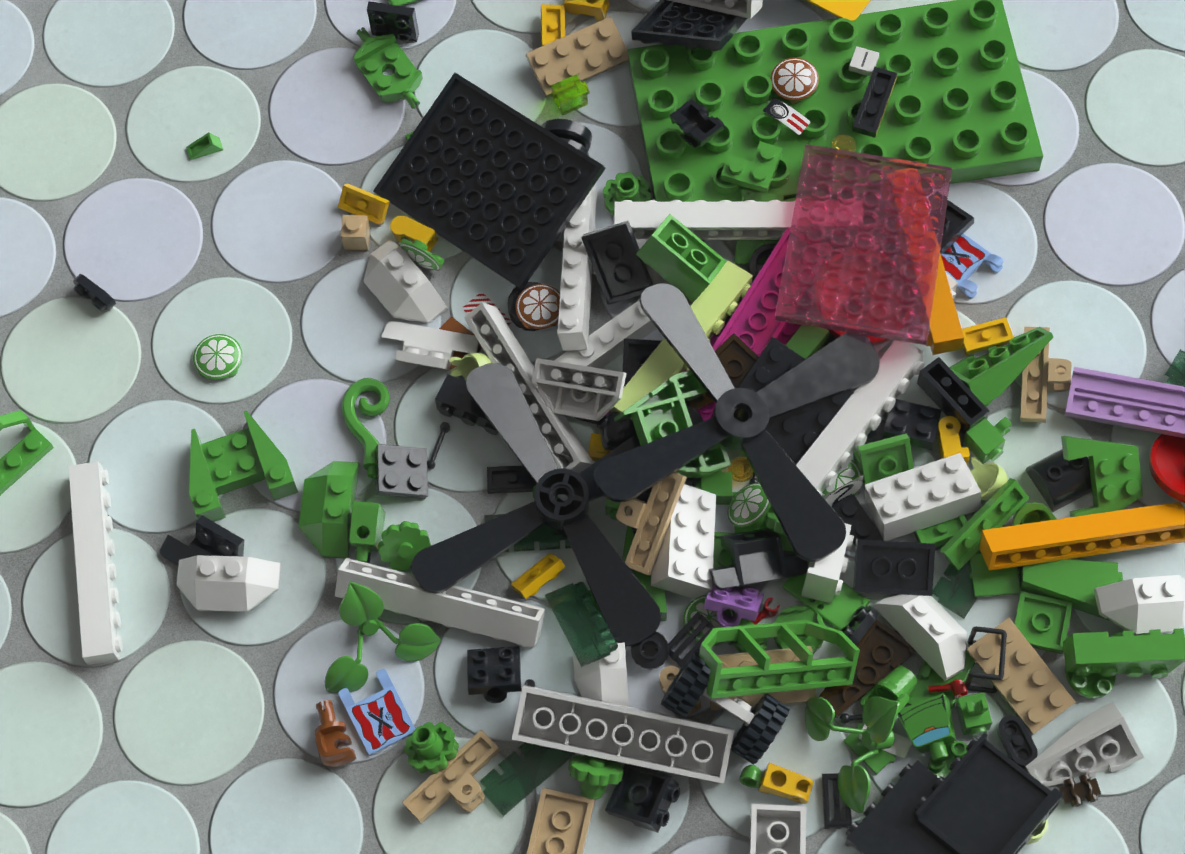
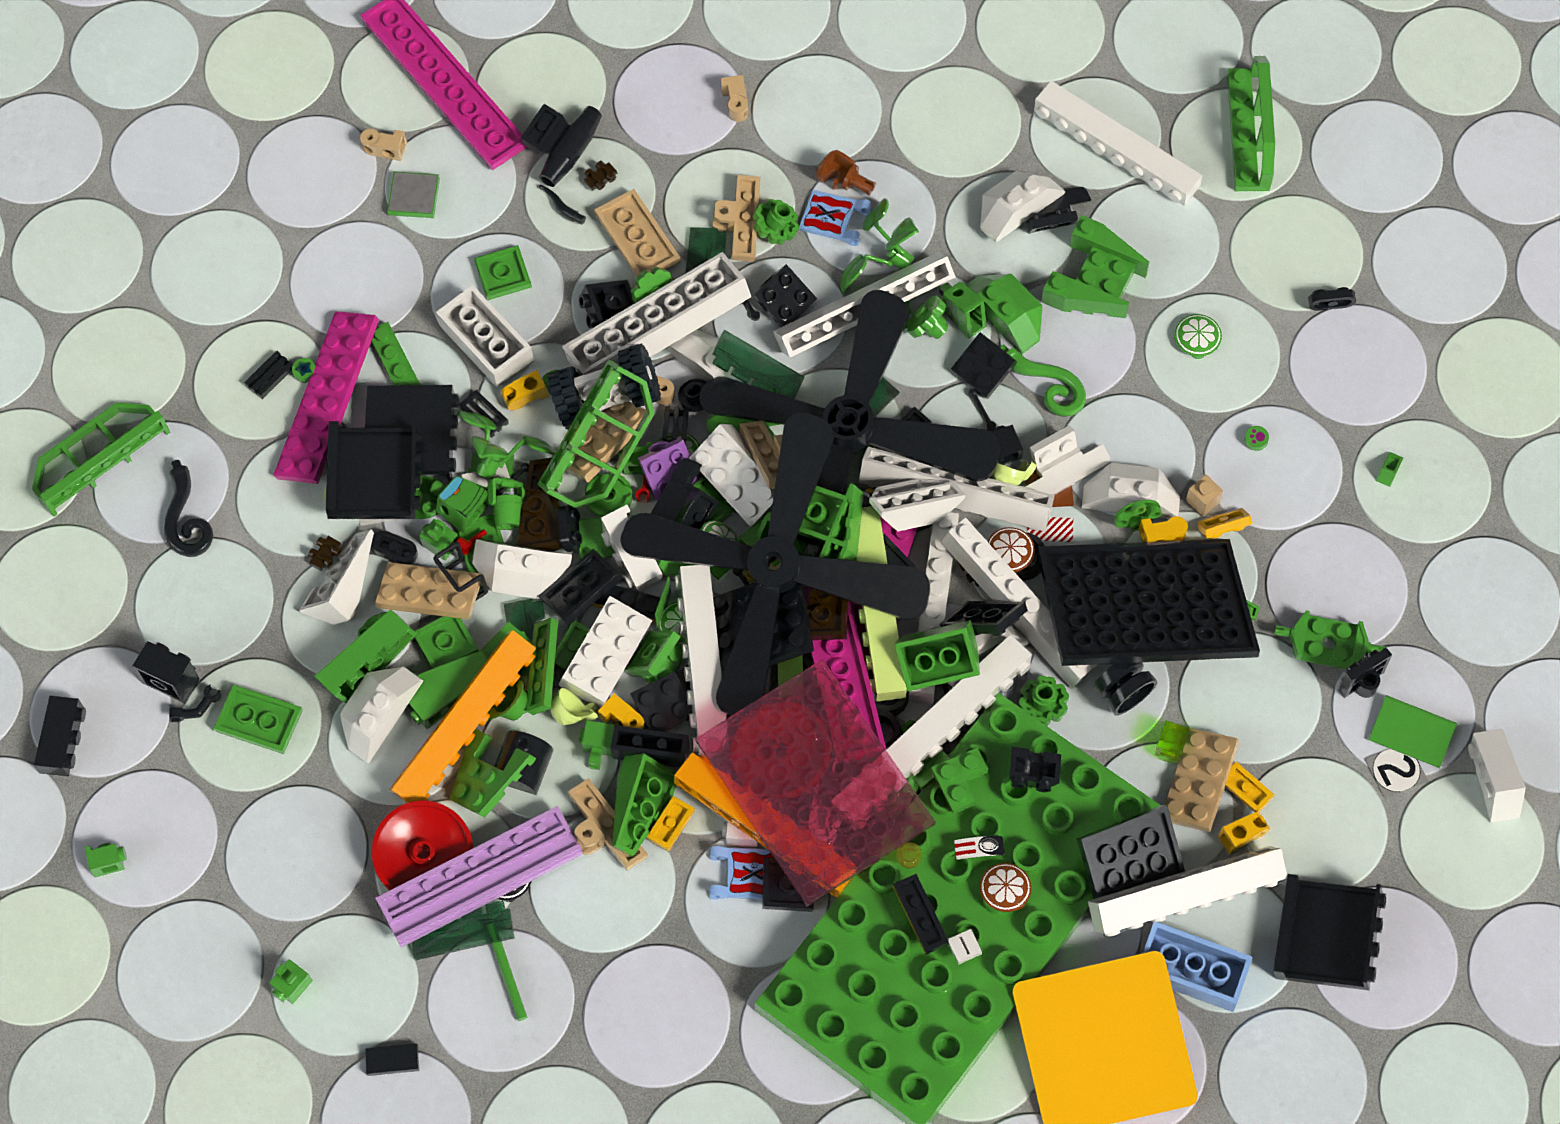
camera: 135 degrees right, 0 degrees up
yellow plate [510,553,565,599] -> none
none -> bright green tile [1244,426,1269,451]

